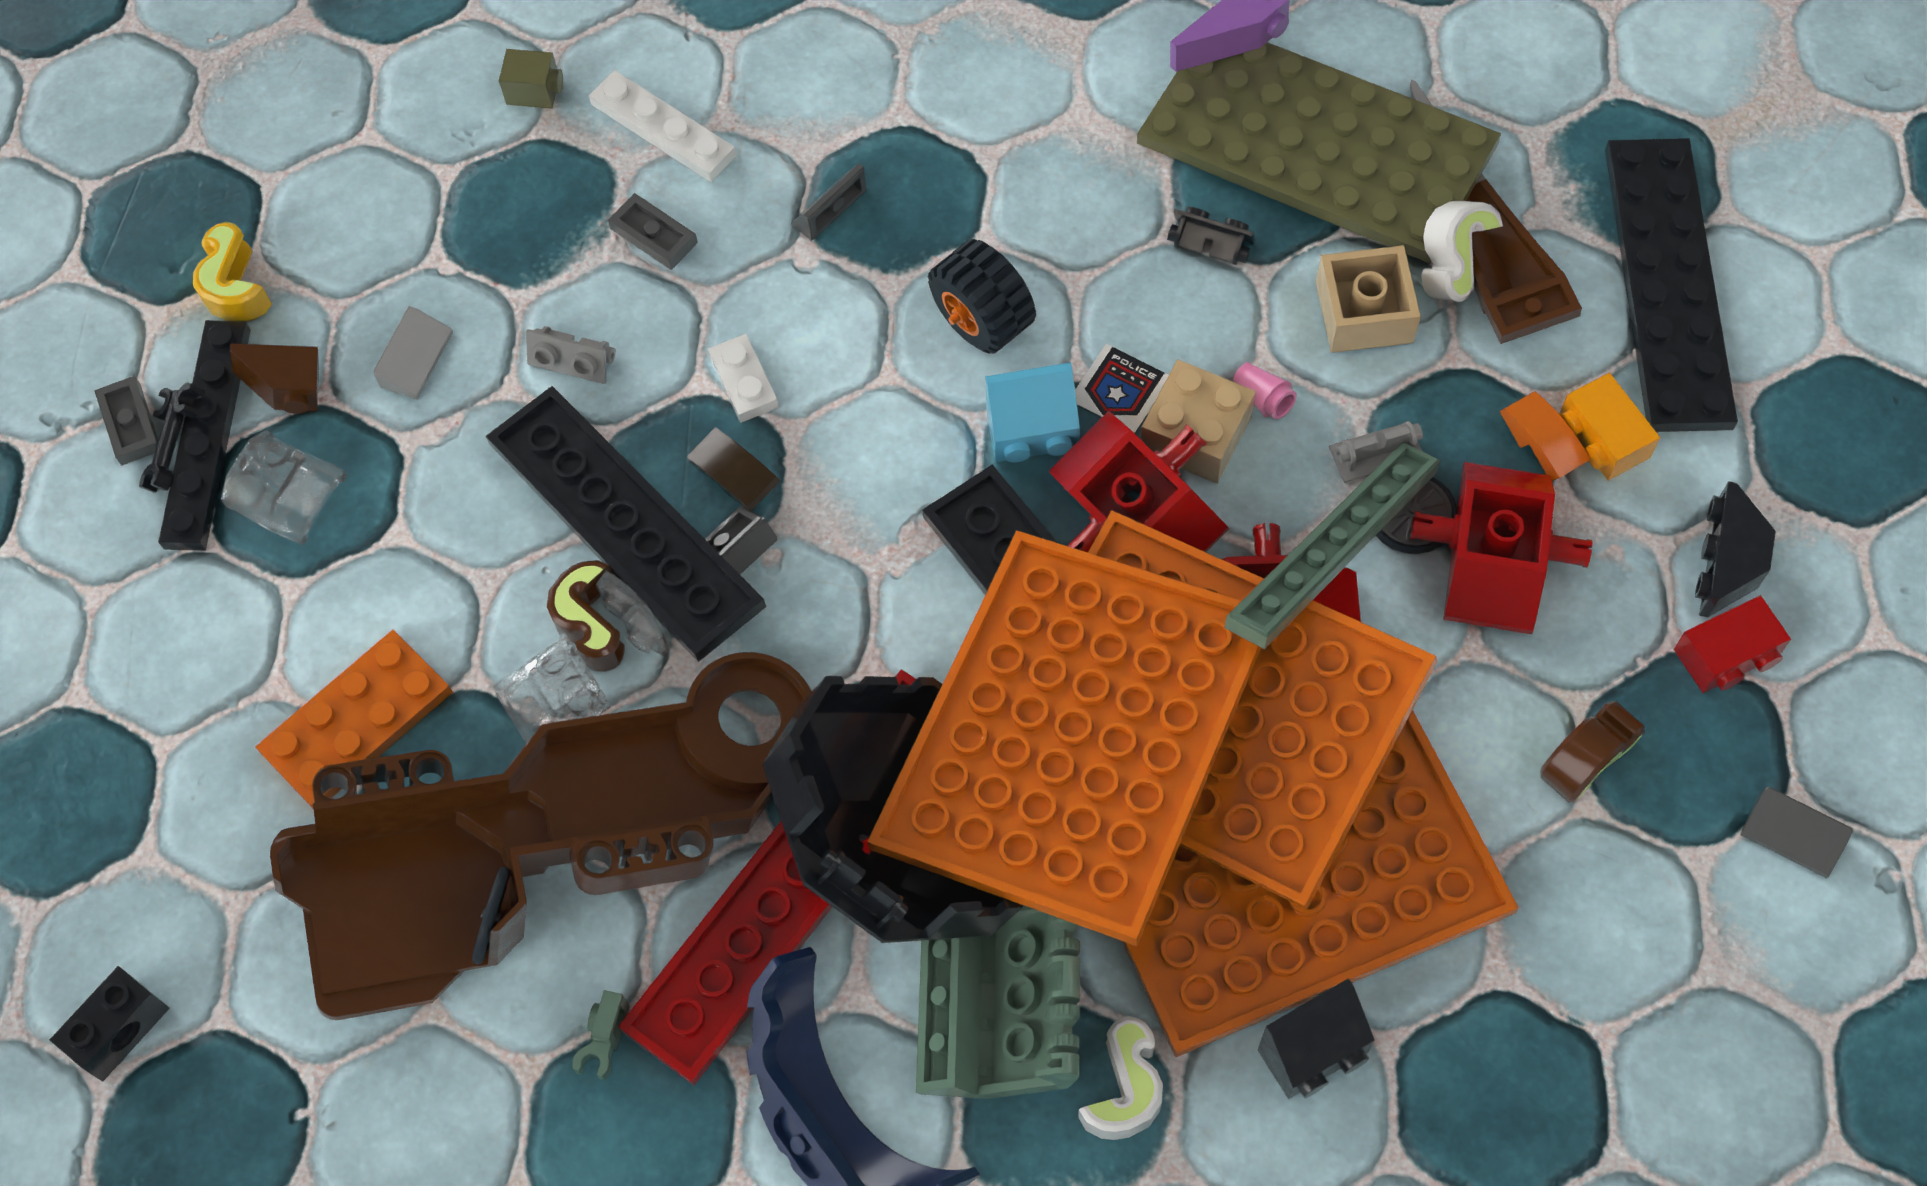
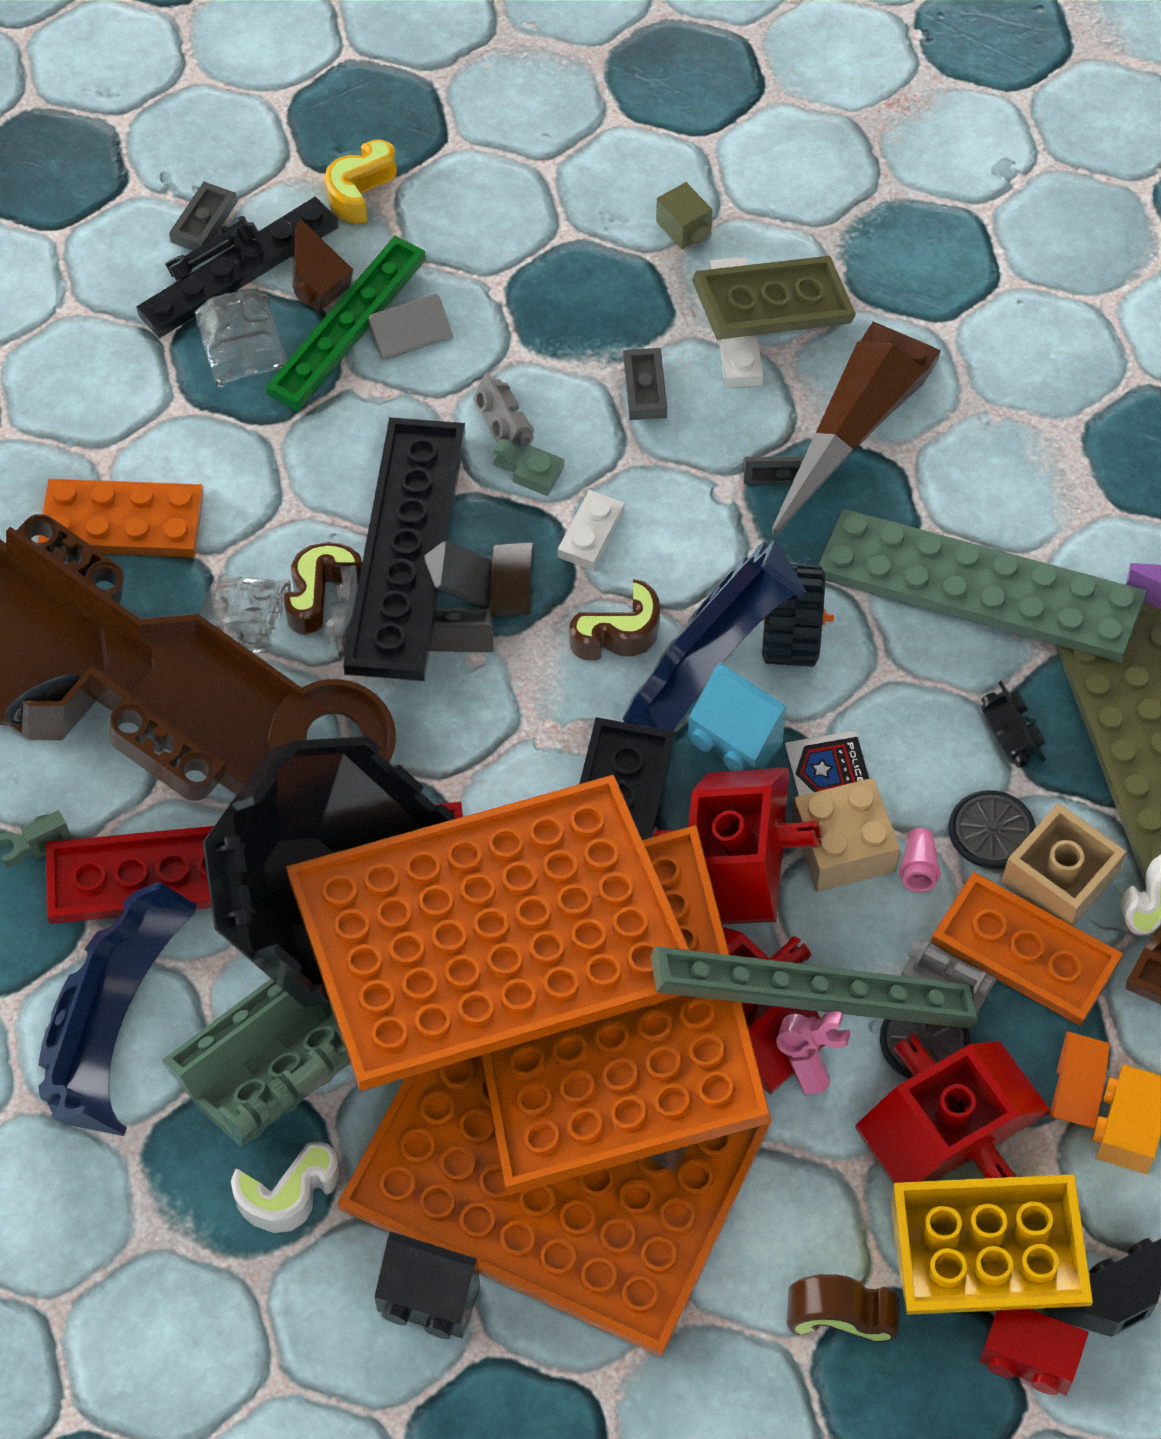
camera: 45 degrees right, 5 degrees down
none -> green plate [266,235,426,412]
none -> dark grey slope [424,541,492,608]
none -> sand green plate [494,439,564,496]
none -> reddish brown animal [569,579,660,661]
none -> dark blue windscreen [623,540,806,731]
none -> olive plate [692,256,856,340]
none -> reddish brown plate [772,321,941,536]
none -> bright pink bar [776,1011,850,1095]
none -> sand green plate [818,508,1147,663]
none -> yellow slope [891,1174,1093,1315]
none -> orange plate [930,871,1123,1026]
none -> dark grey wheel [948,790,1036,869]

